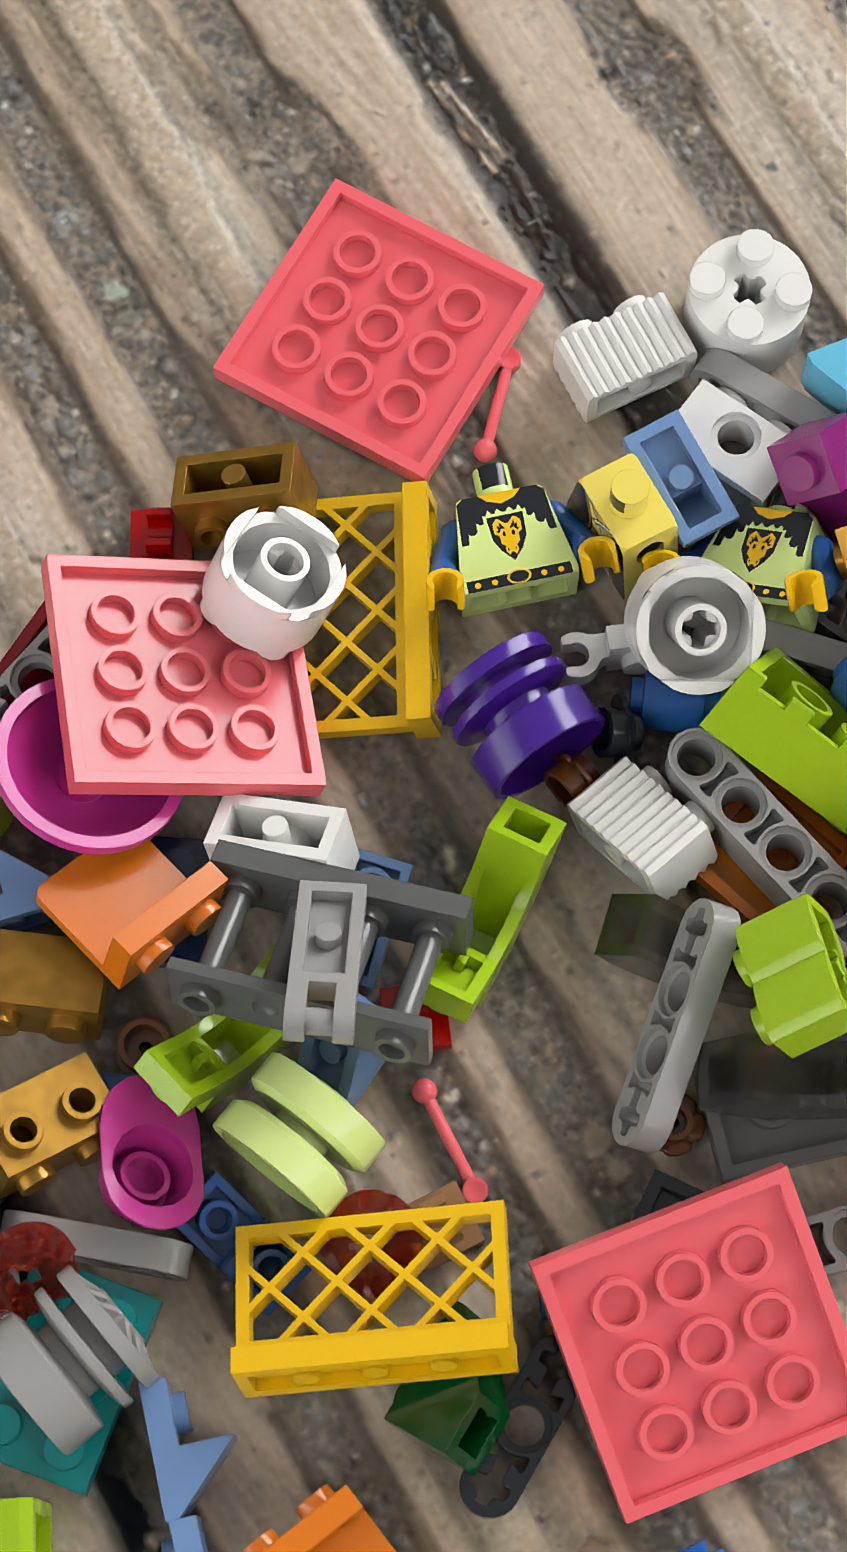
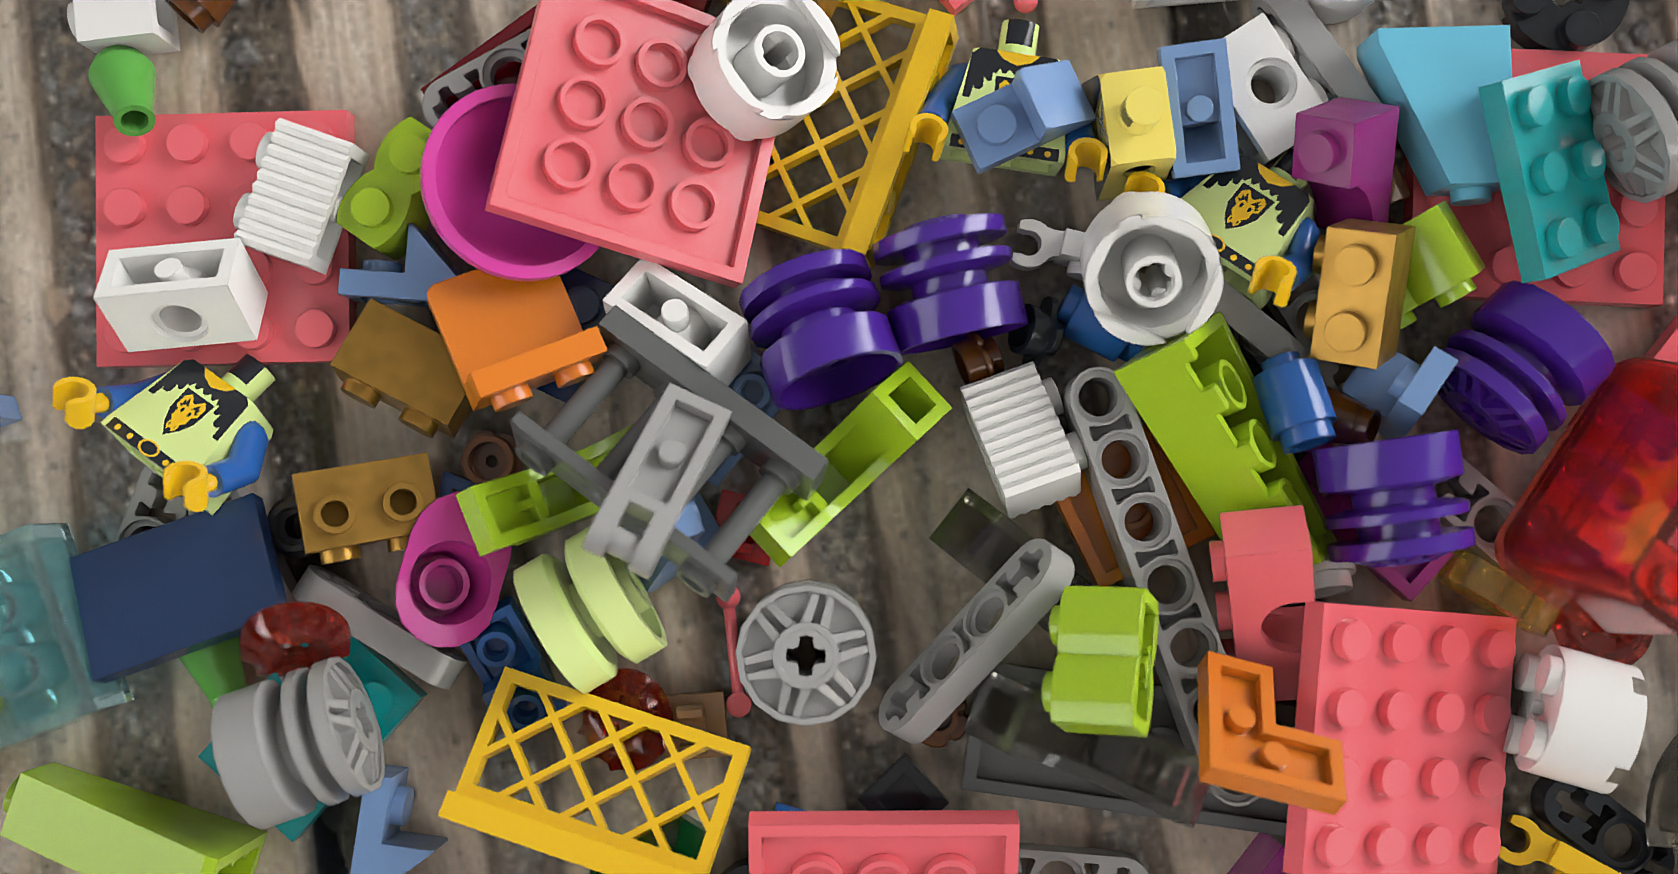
camera: 20 degrees right, 15 degrees up
none -> light grey wheel [735,579,877,726]
none -> dark purple wheel [738,249,903,411]
none -> medium blue slope [951,60,1096,175]

